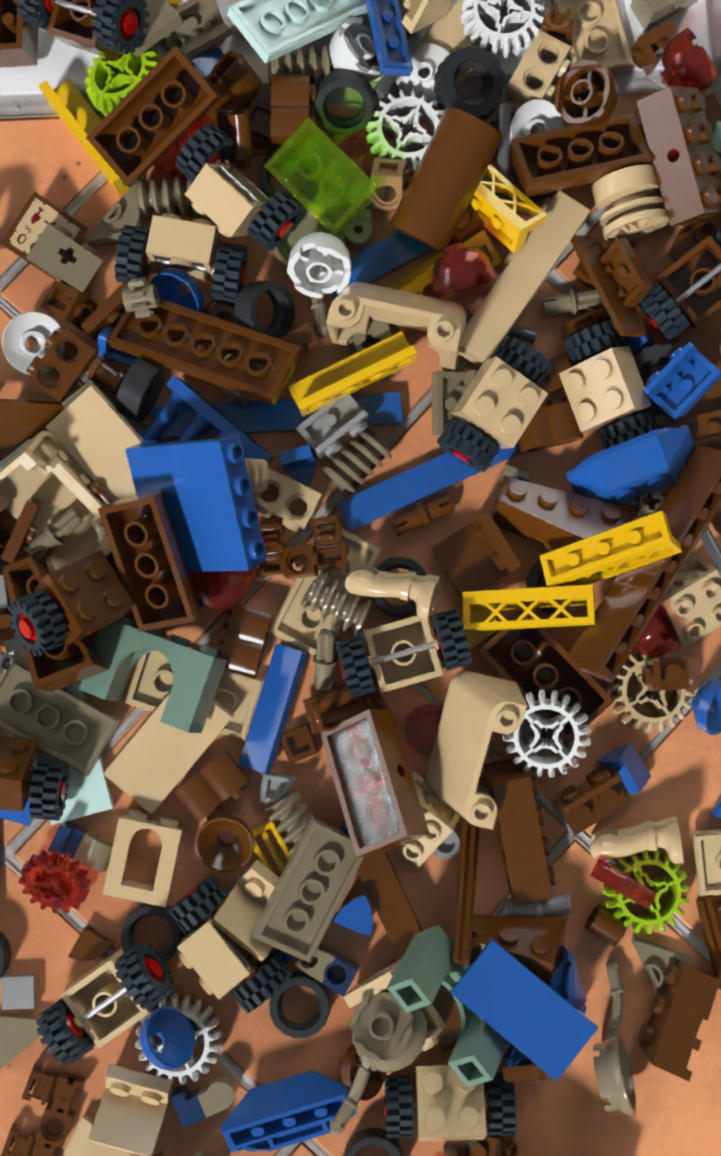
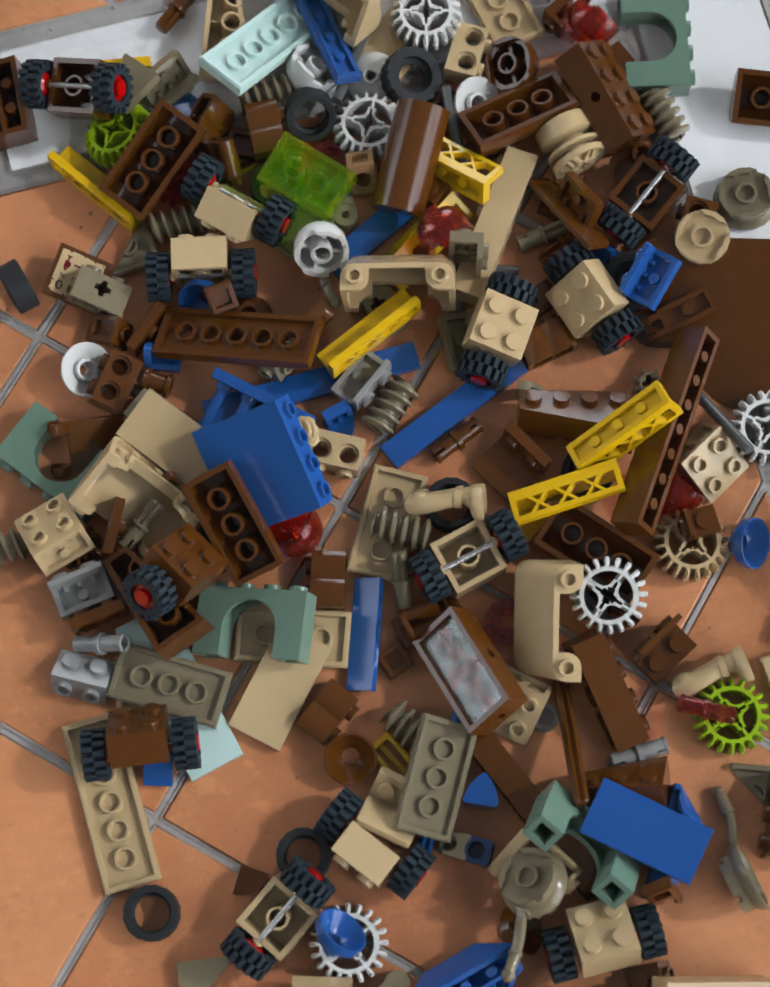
camera: 10 degrees left, 10 degrees down
light grey tile [1,973,37,1010] -> none
clear red gear [19,850,91,913] -> none
leg [48,821,113,872] -> none
tan panel [103,810,186,907] -> none
black tyre [115,358,165,422] -> none
dark tan gear [122,277,160,319] -> none
black tyre [235,281,295,339] -> none
reddish brown piece [251,516,350,582] -> none
light grey tile [258,773,295,804] -> none
black tyre [269,971,330,1038] -> none
reddish brown plate [542,5,575,45] -> none
blue wedge [566,425,694,504] -> none
reddish brown beam [585,904,627,947] -> none
blue tile [597,743,651,795] -> none
none -> reddish brown tile [203,278,239,316]
none -> dark tan bracket [448,228,489,278]

